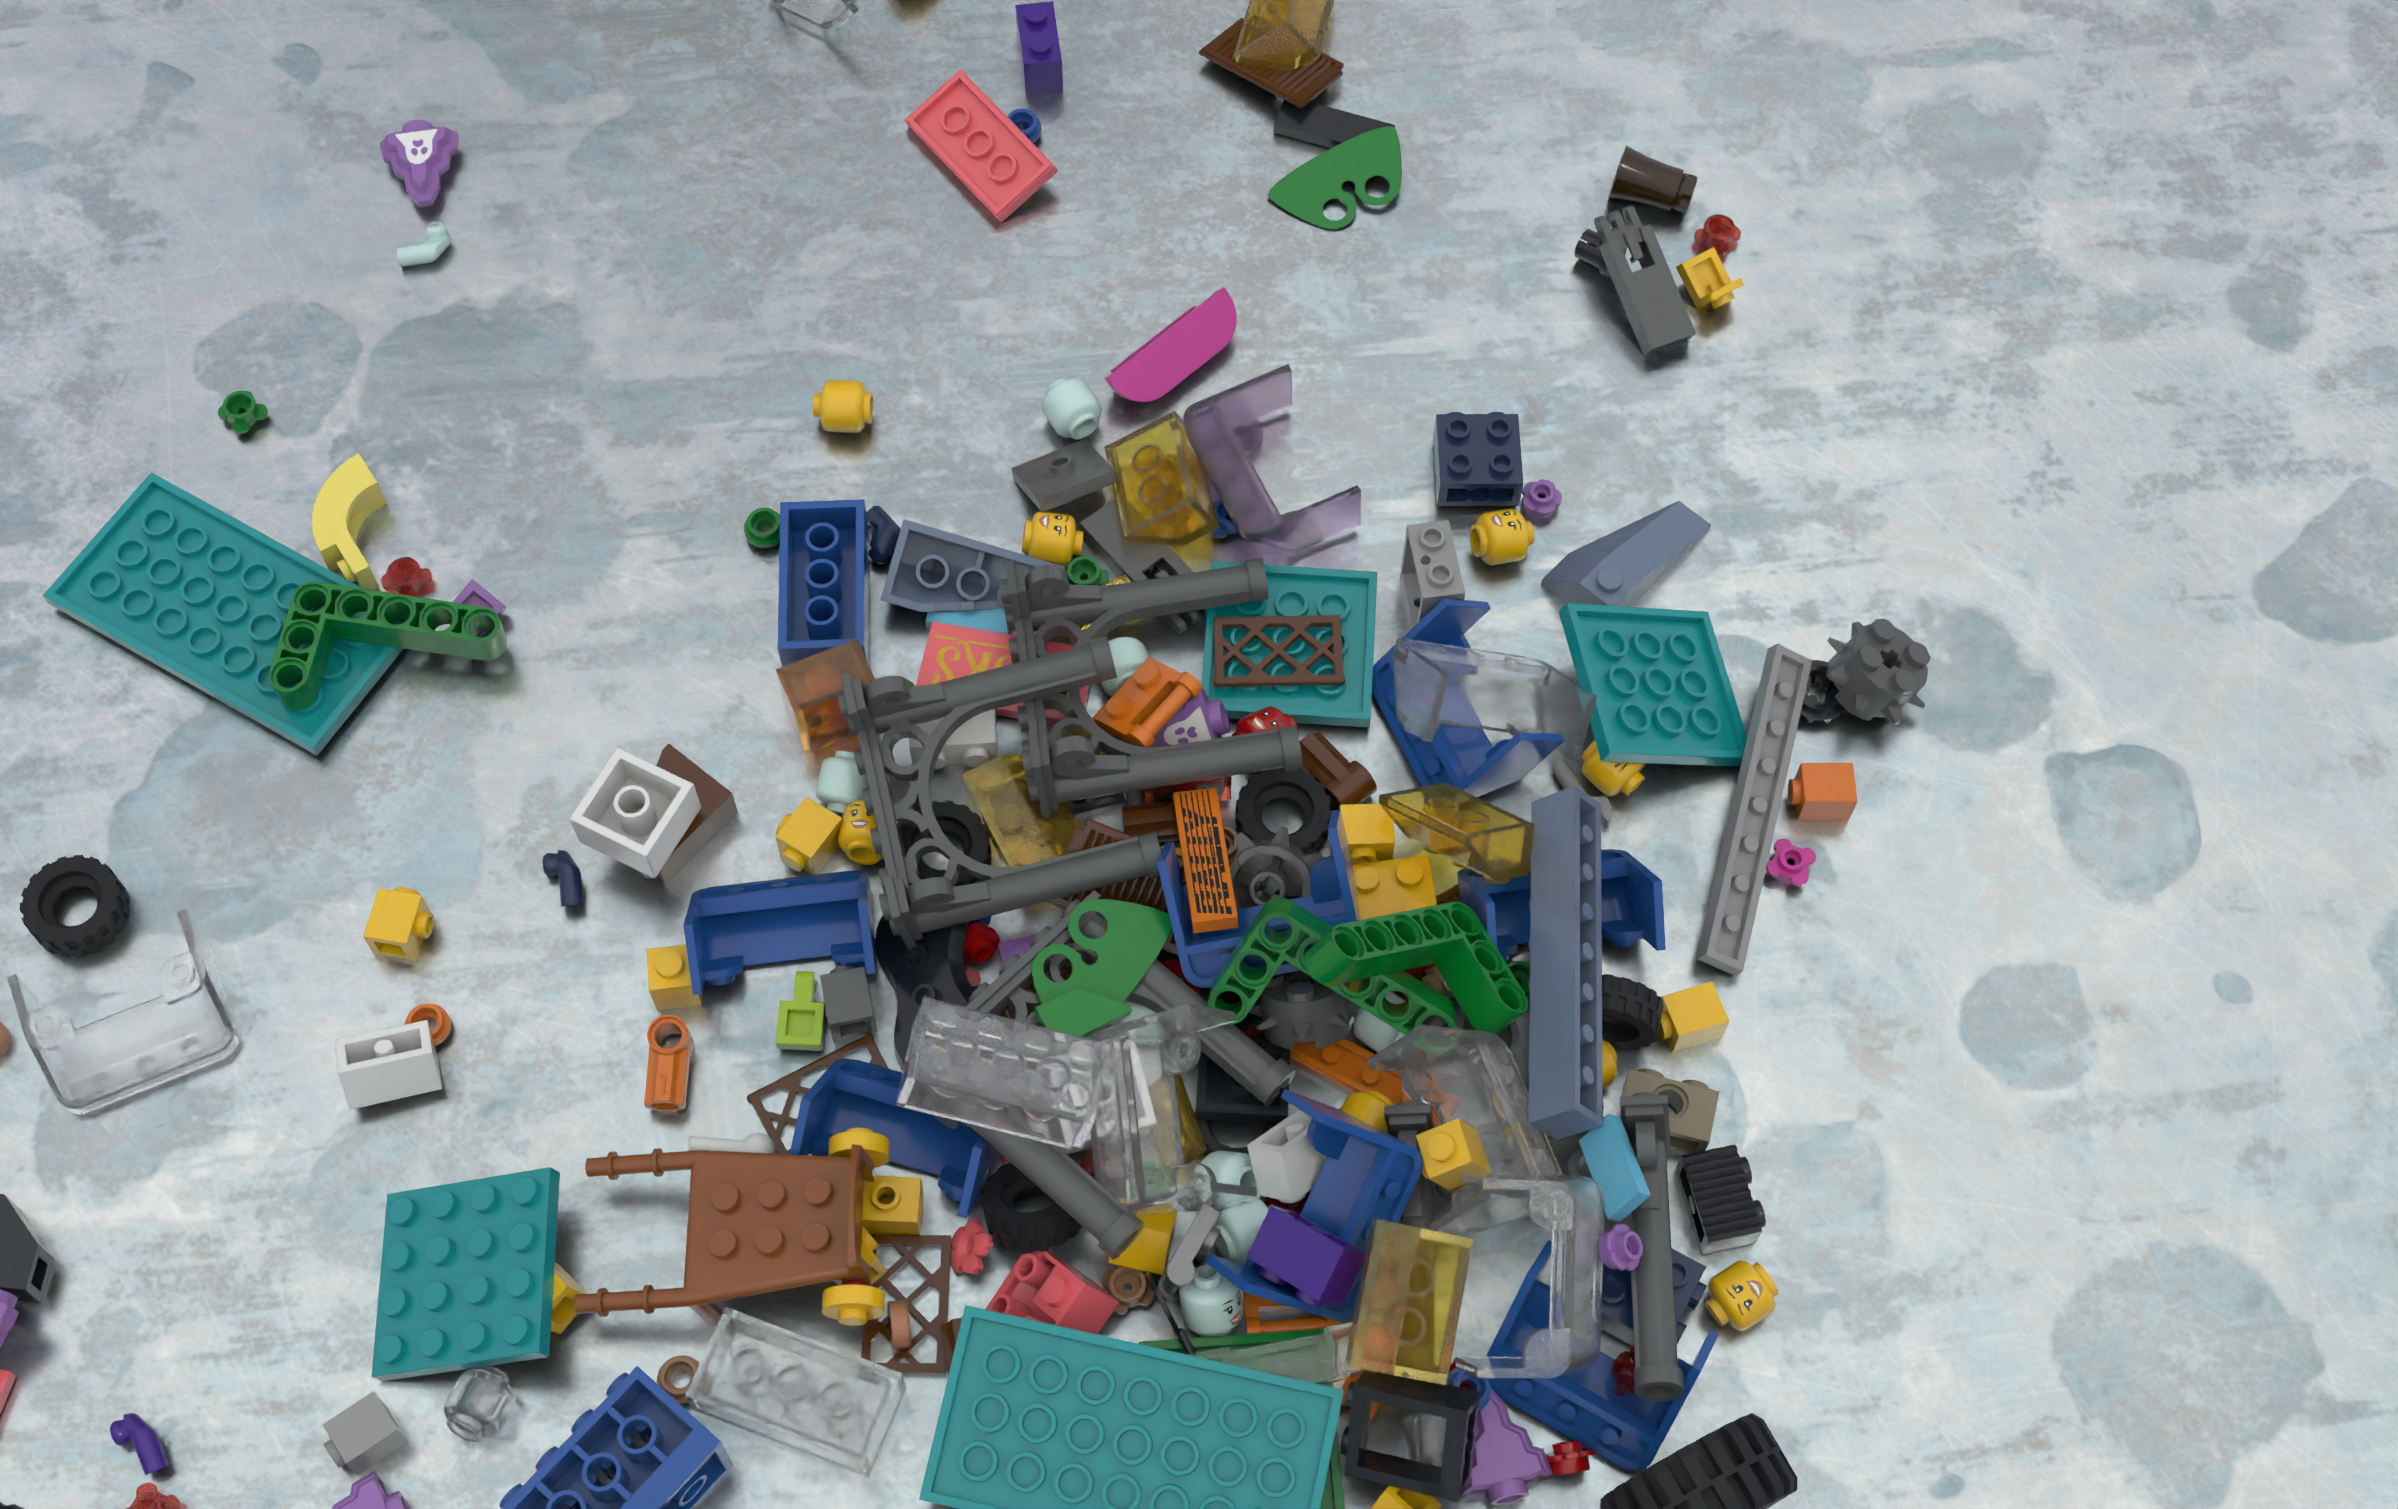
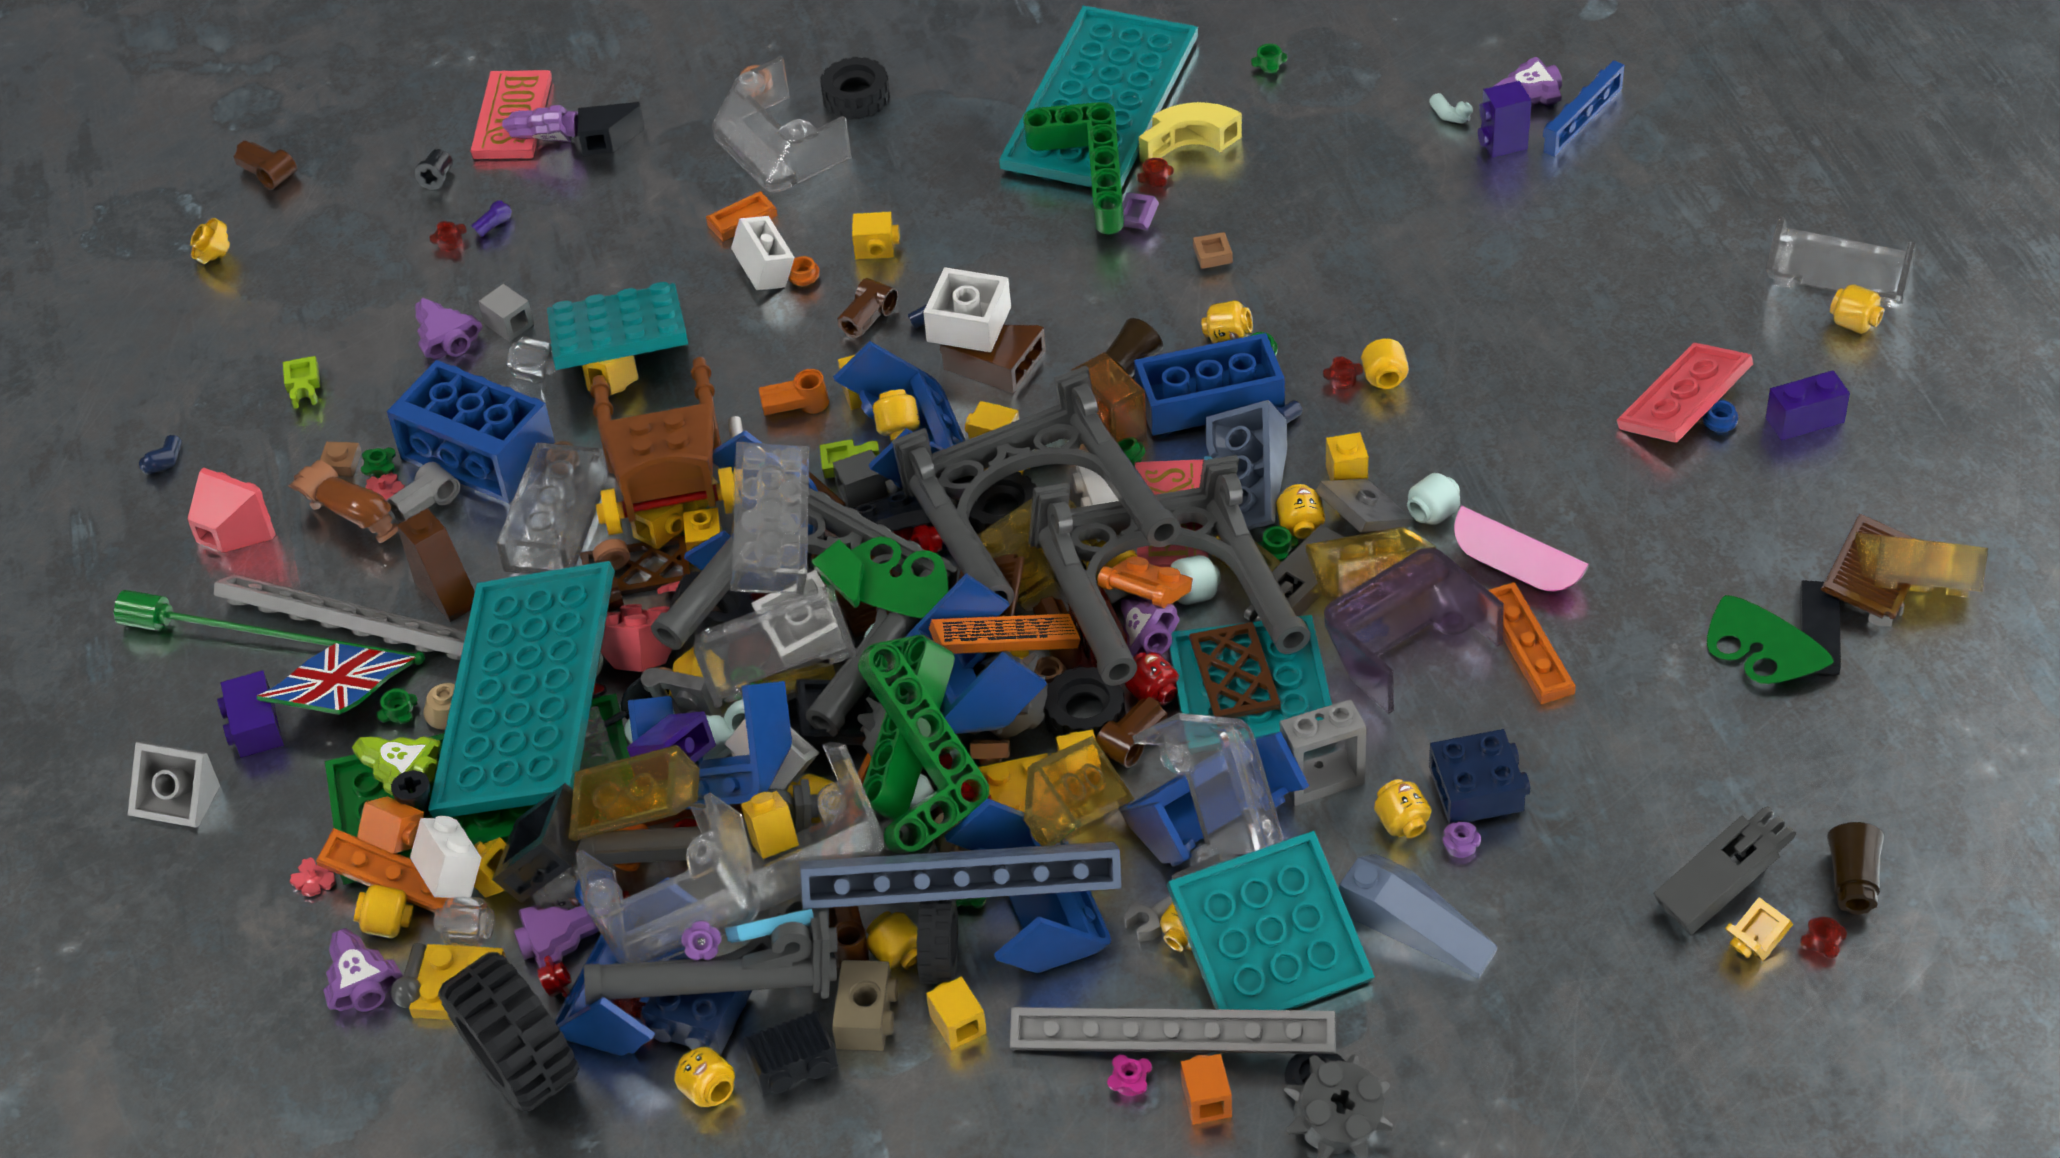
camera: 85 degrees right, 15 degrees down
none -> orange tile [706,191,778,242]
none -> reddish brown piece [837,278,898,340]
none -> yellow head [873,389,920,442]
none -> dark brown plant [1092,318,1163,392]
none -> medium nougat plate [1193,232,1233,269]
none -> yellow head [1201,300,1253,344]
none -> clear red plate [1323,356,1363,390]
none -> yellow brick [1326,432,1369,481]
none -> dark purple brick [1478,81,1532,158]
none -> orange tile [1481,582,1576,704]
none -> blue plate [1543,60,1625,157]

